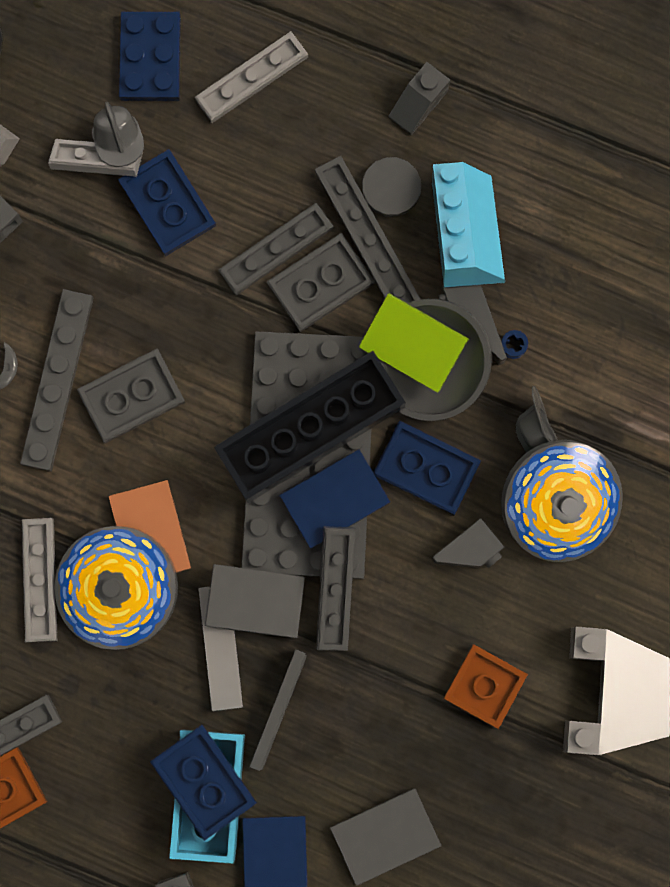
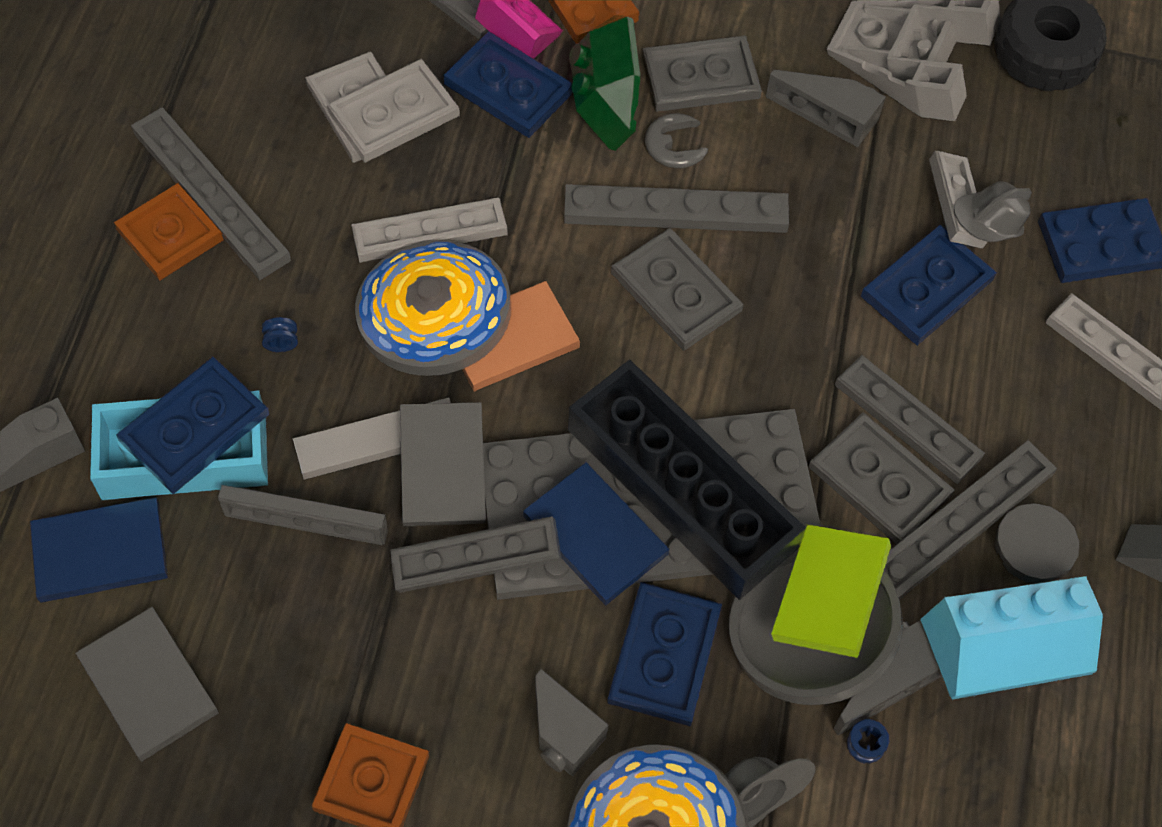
camera: 75 degrees right, 20 degrees down
none -> dark blue bush [261,317,298,352]

